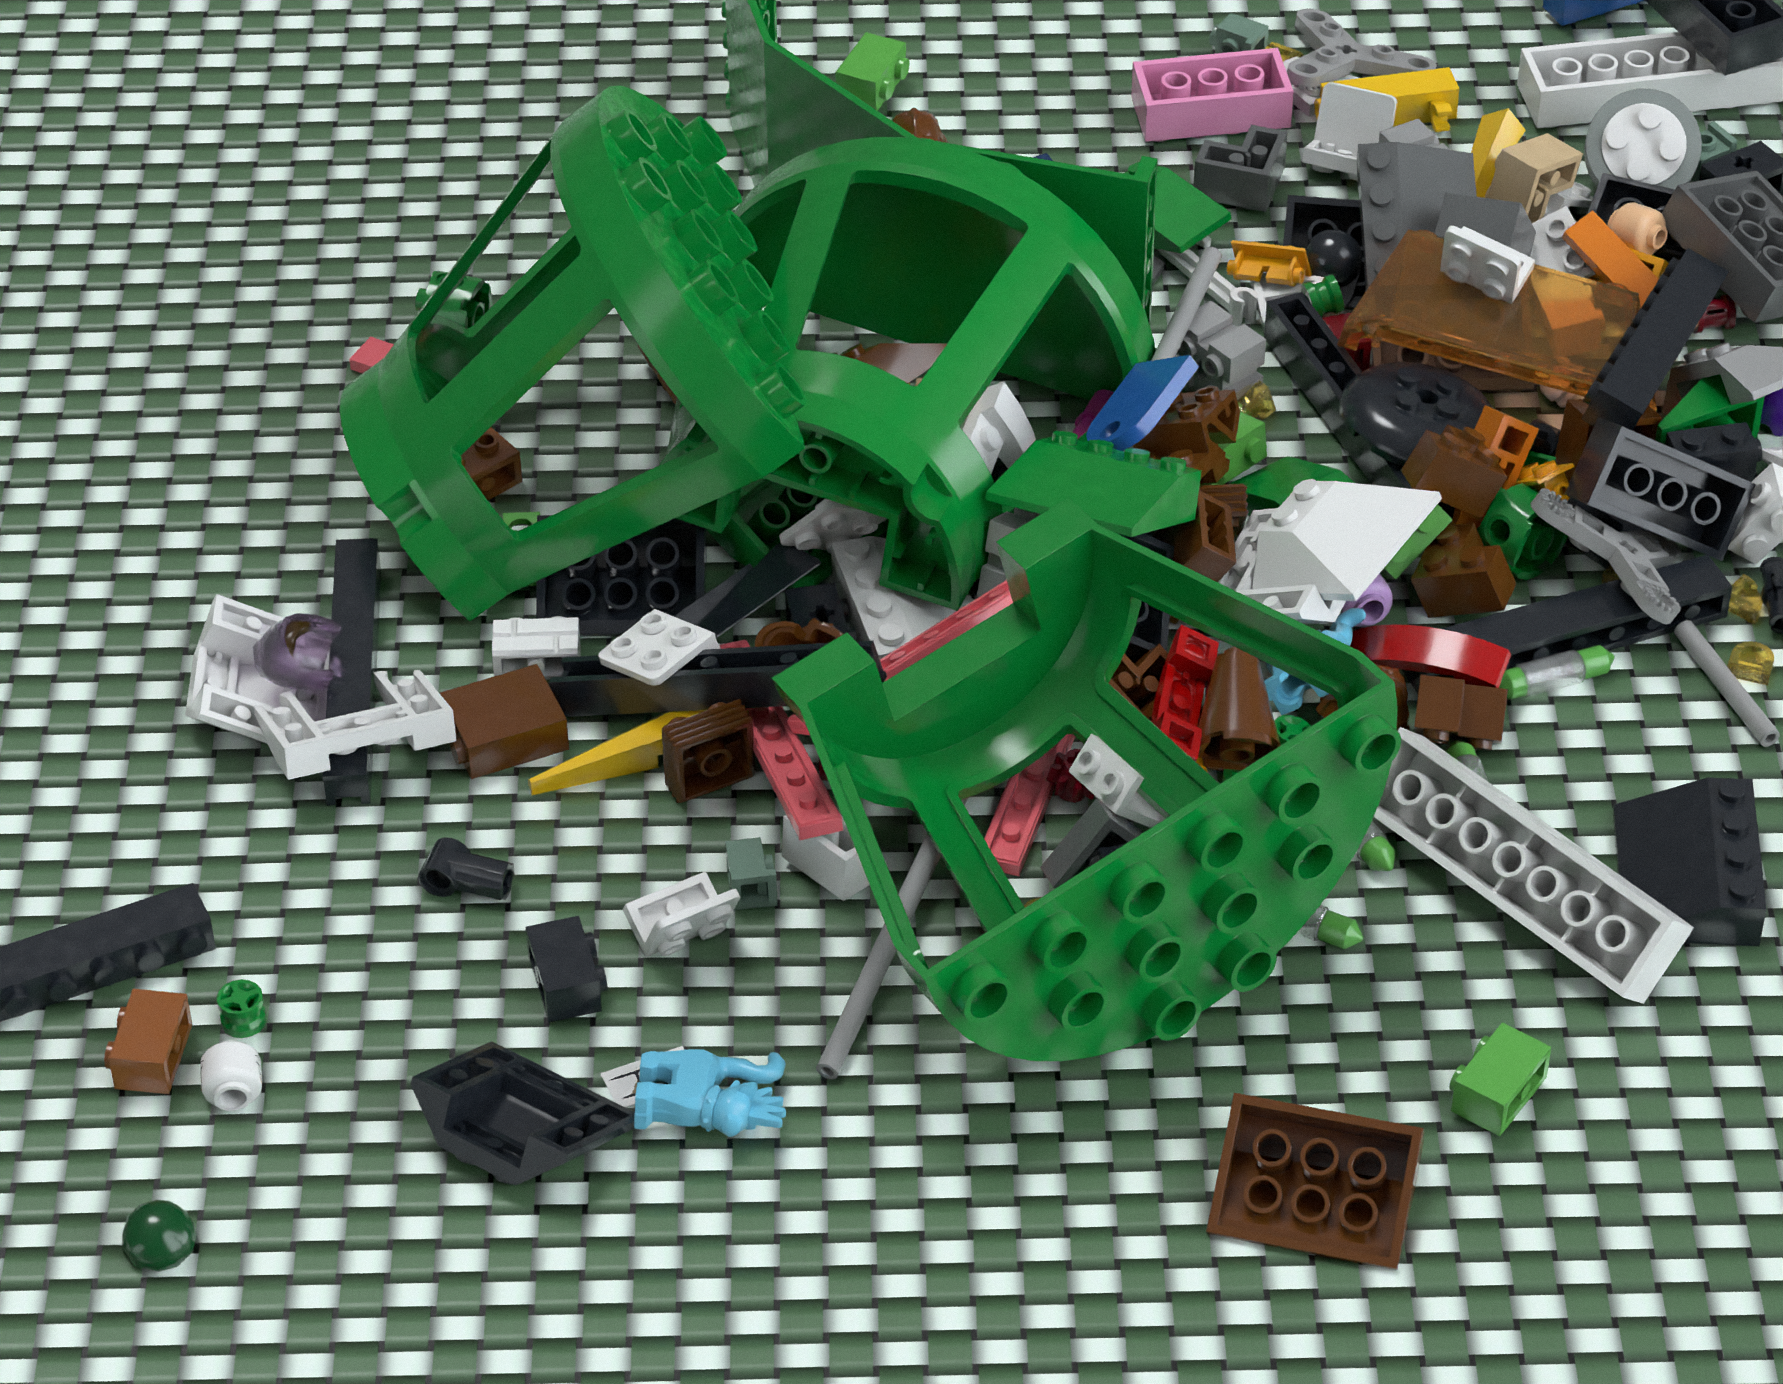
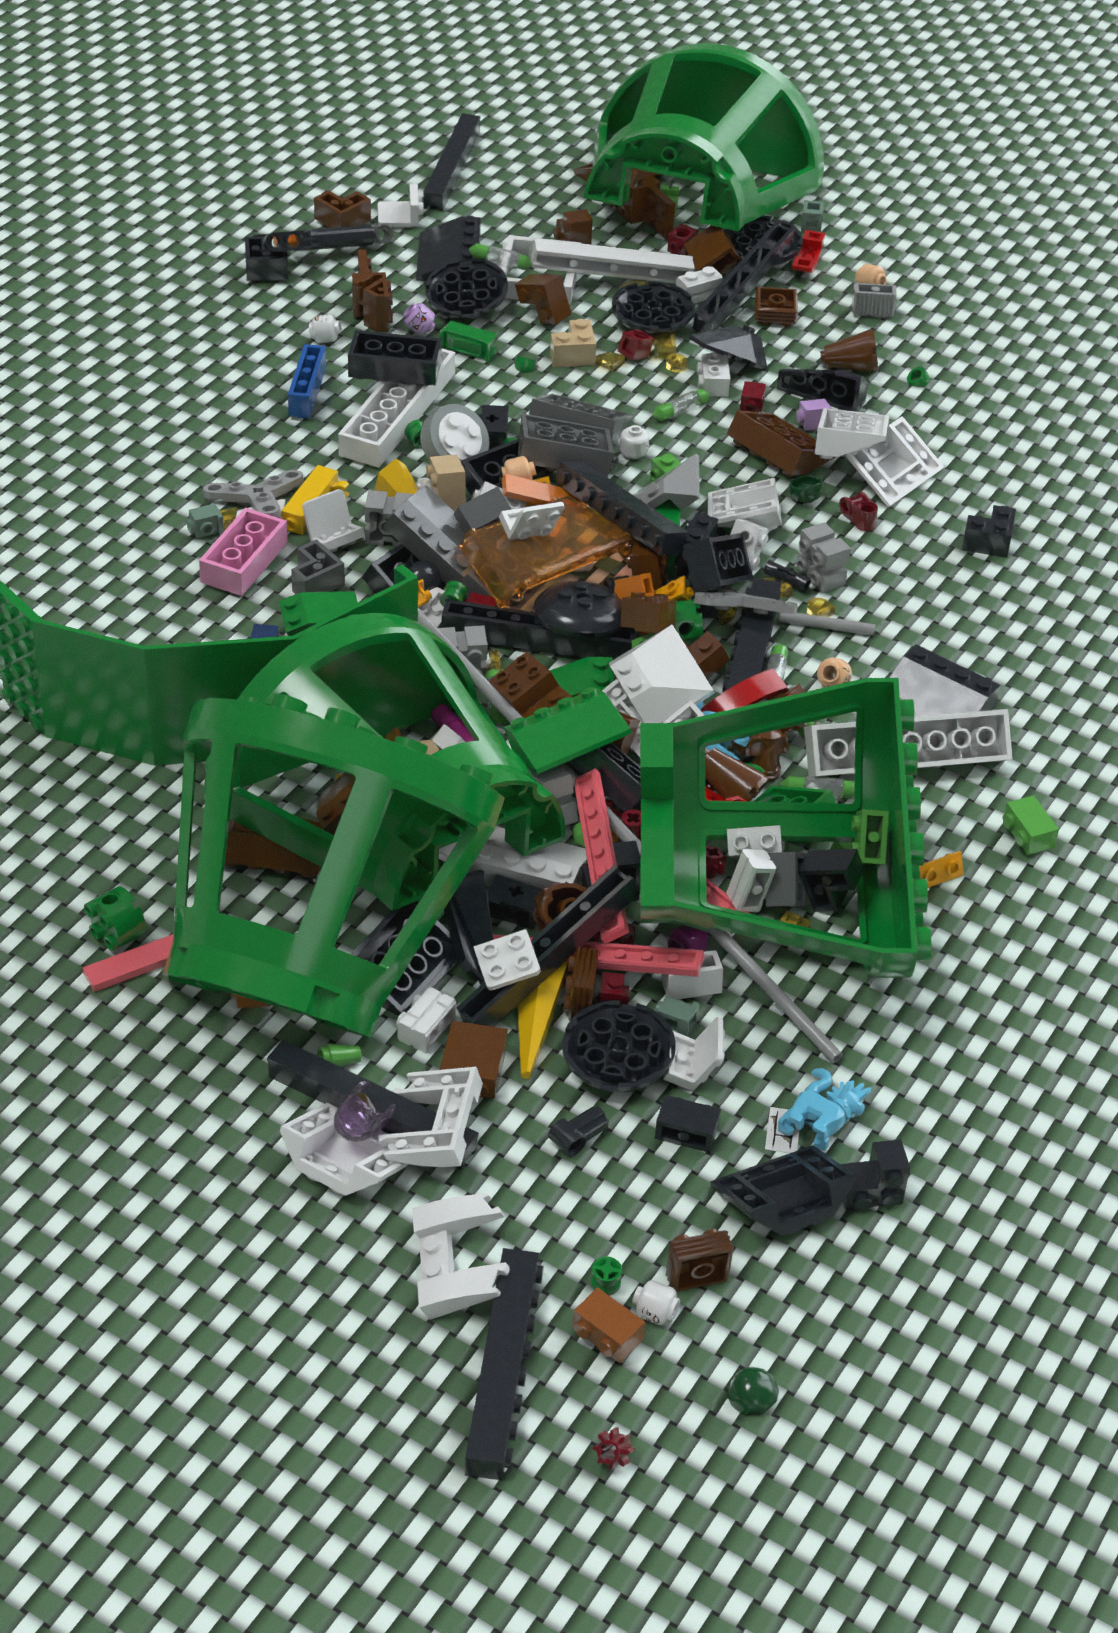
camera: 60 degrees left, 0 degrees up
blue tile [1086,355,1199,451] -> none
reddish brown slope [1206,1093,1424,1270] -> none
none -> bright green cone [317,1043,361,1067]
none -> white wedge [412,1193,509,1320]
none -> black brick [562,1000,676,1092]
none -> dark red brick [600,972,629,1005]
none -> reddish brown brick [665,1229,734,1291]
none -> magenta head [668,925,708,952]
none -> white brick [726,849,776,912]
none -> light nougat head [817,657,852,687]
none -> black brick [841,1139,910,1210]
none -> light orange hinge [920,851,964,888]

